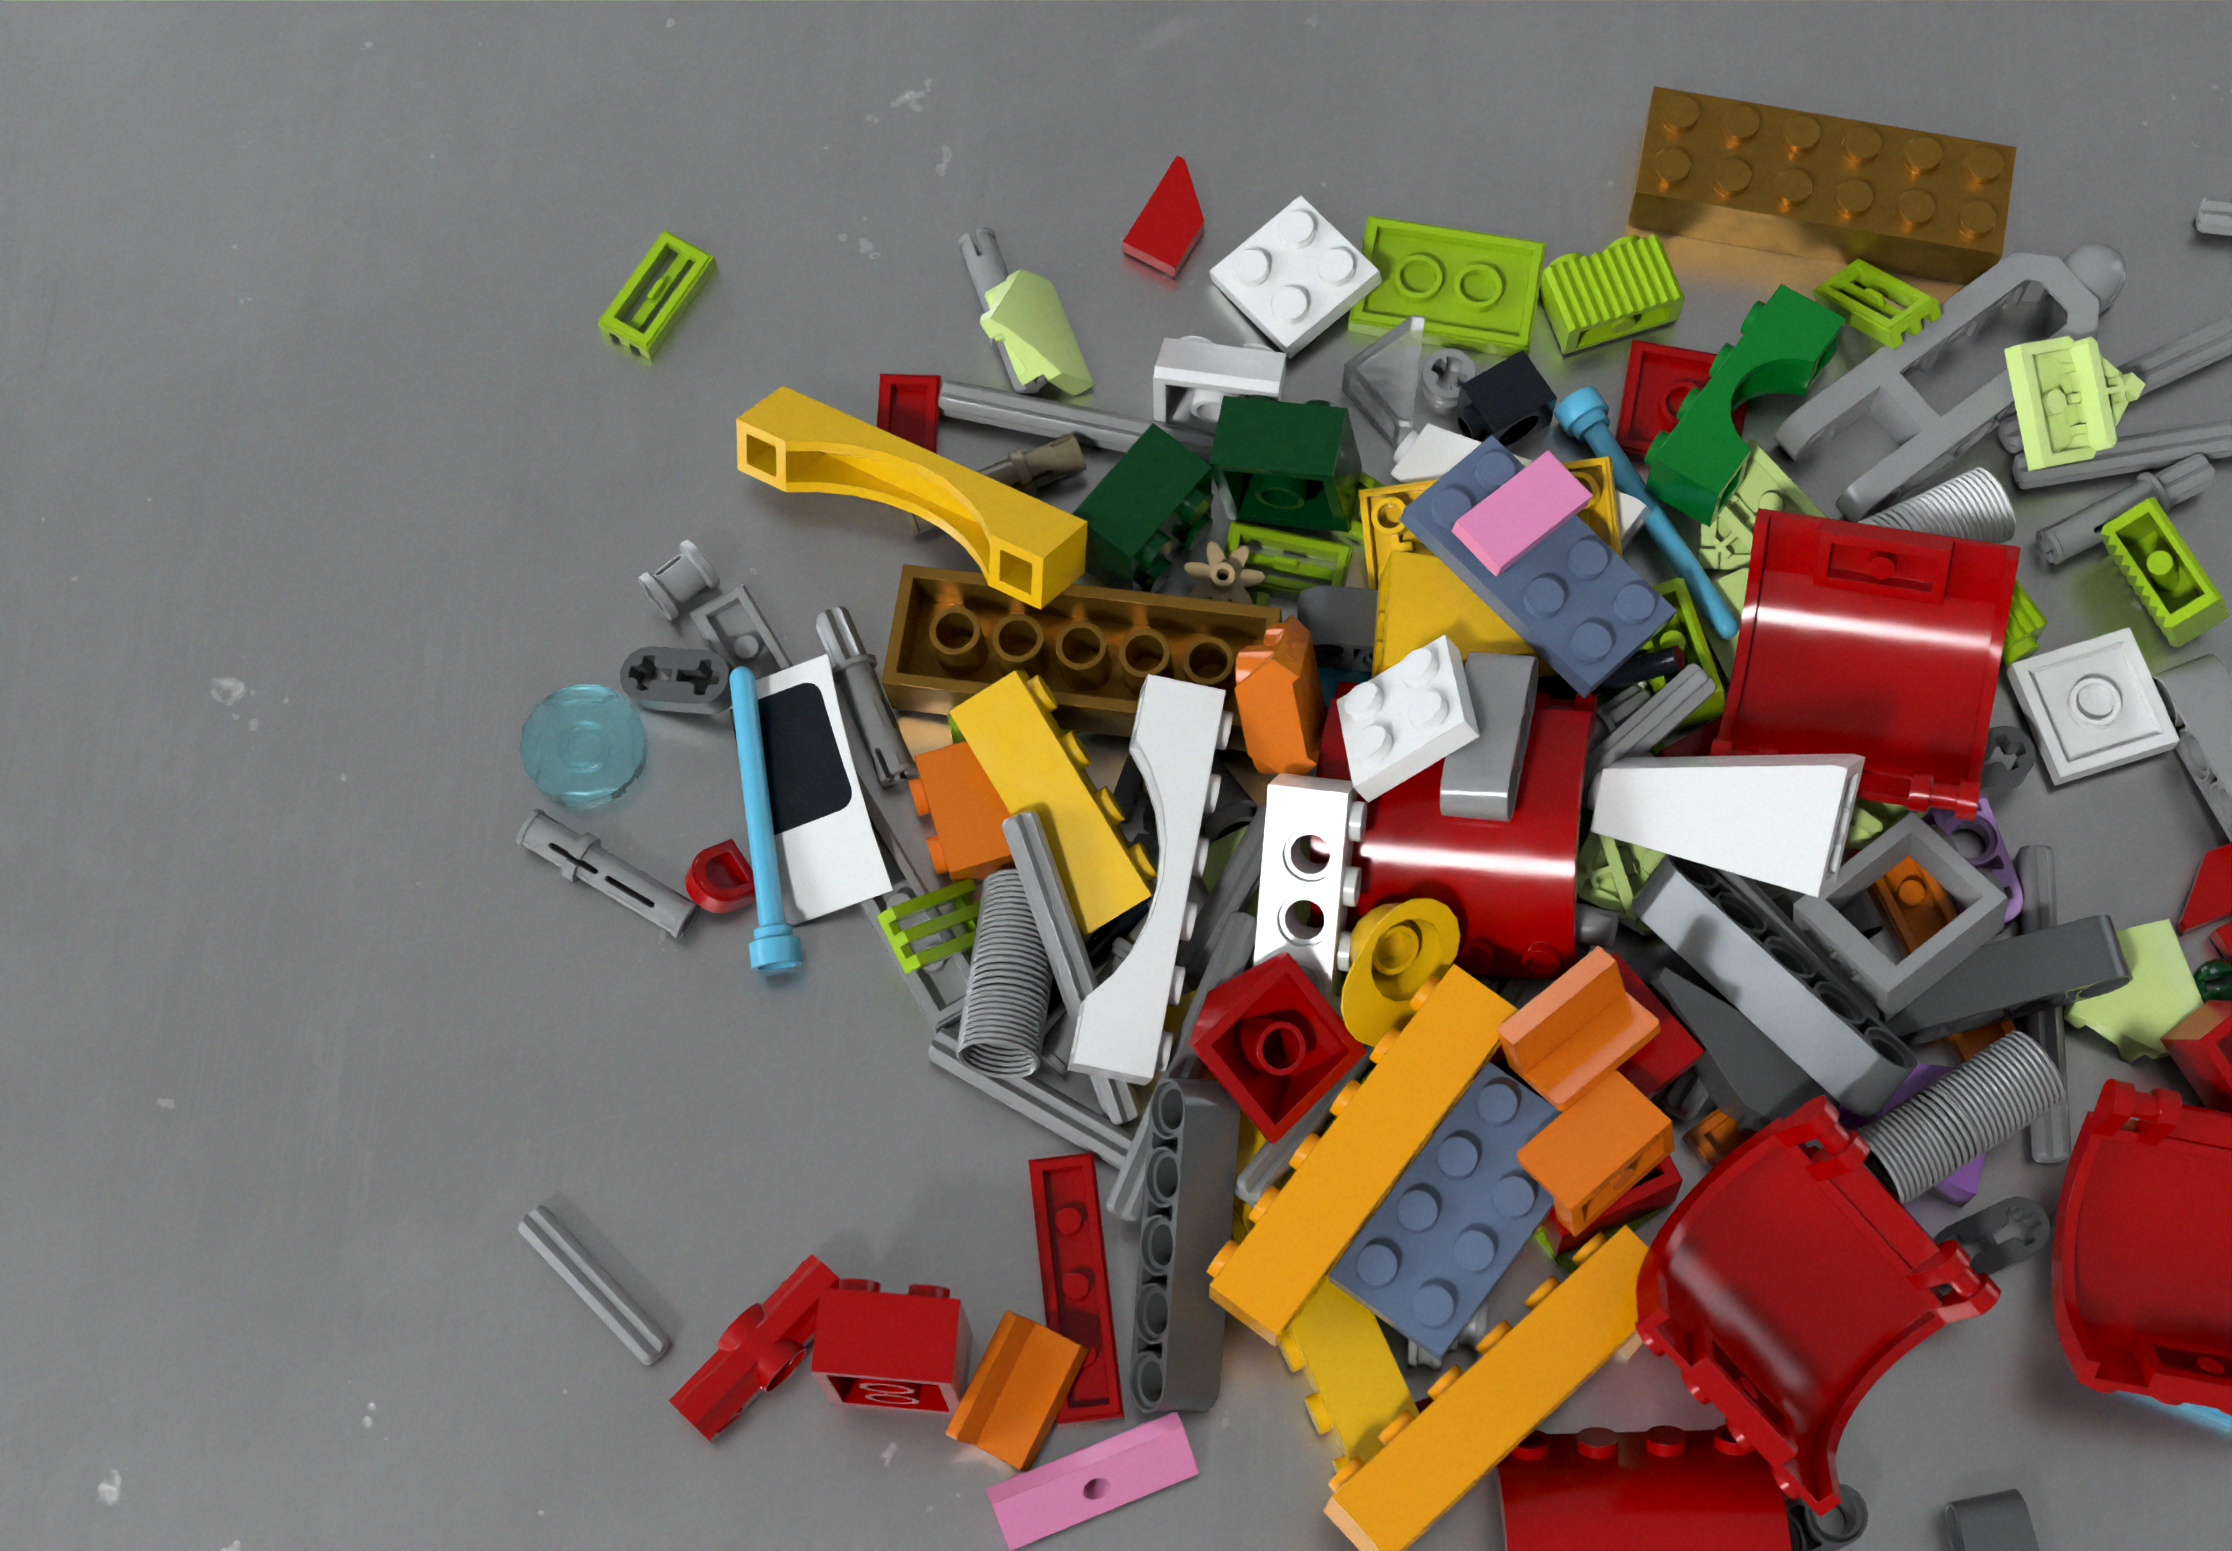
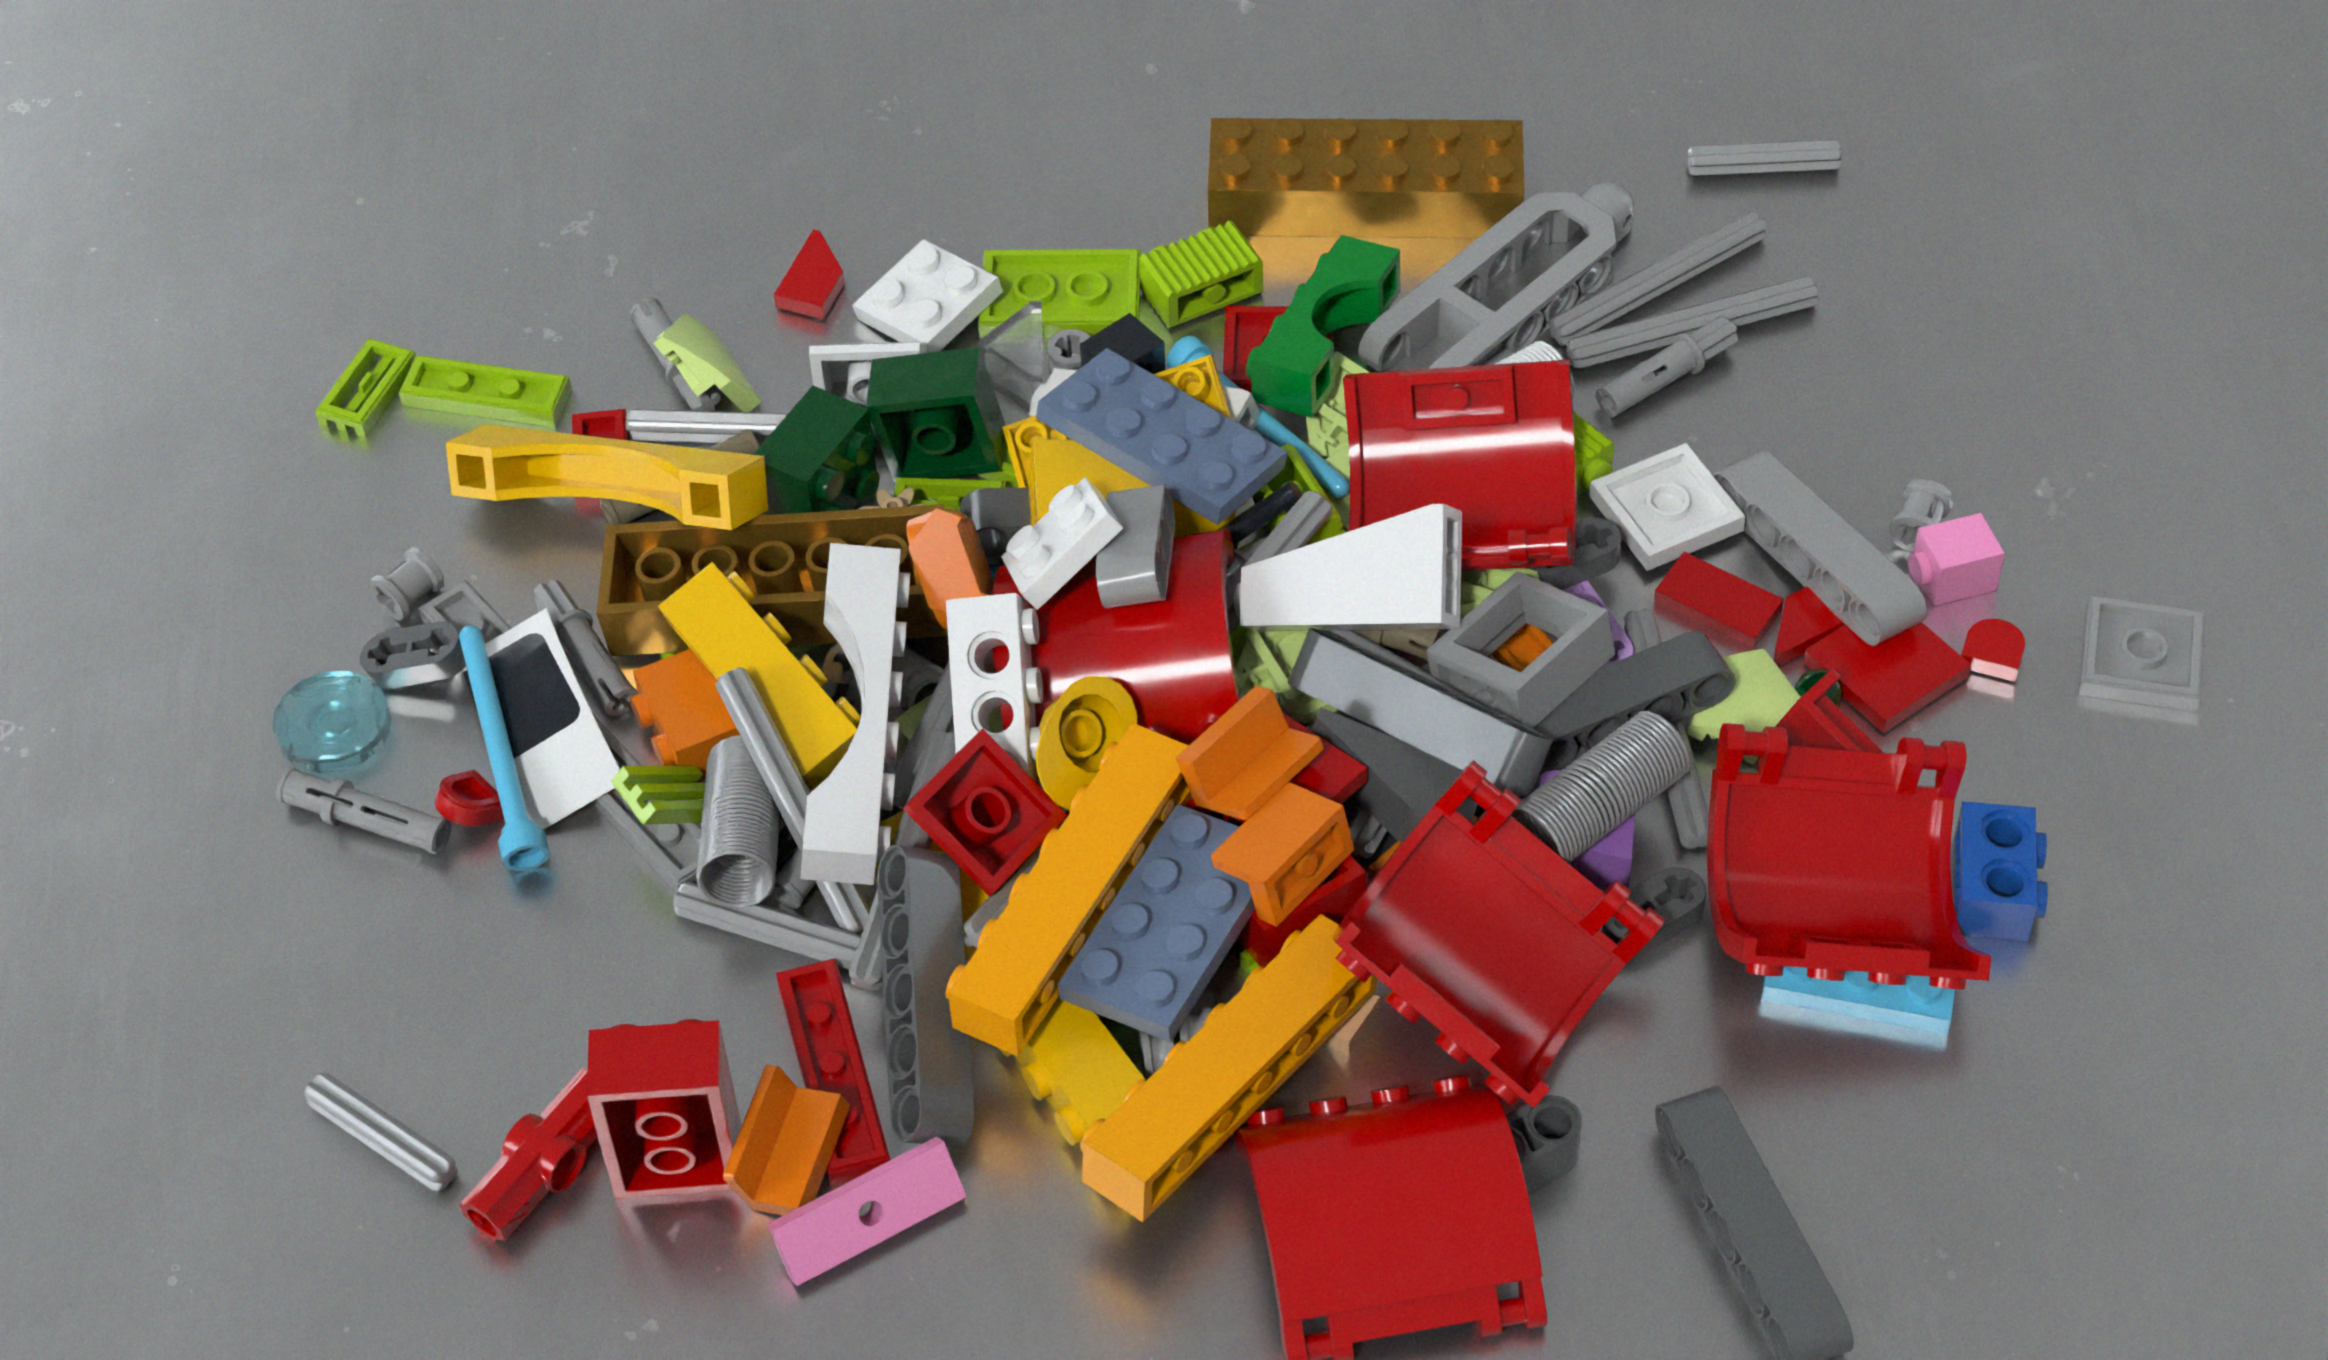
camera: 10 degrees left, 20 degrees down
bright pink tile [1452,450,1593,577] -> none
lime tile [1812,258,1942,350] -> none
yellowish green slope [2004,336,2145,471] -> none
lime brick [2101,497,2229,647] -> none
none -> lime tile [399,355,572,428]
none -> red tile [1654,551,1783,649]

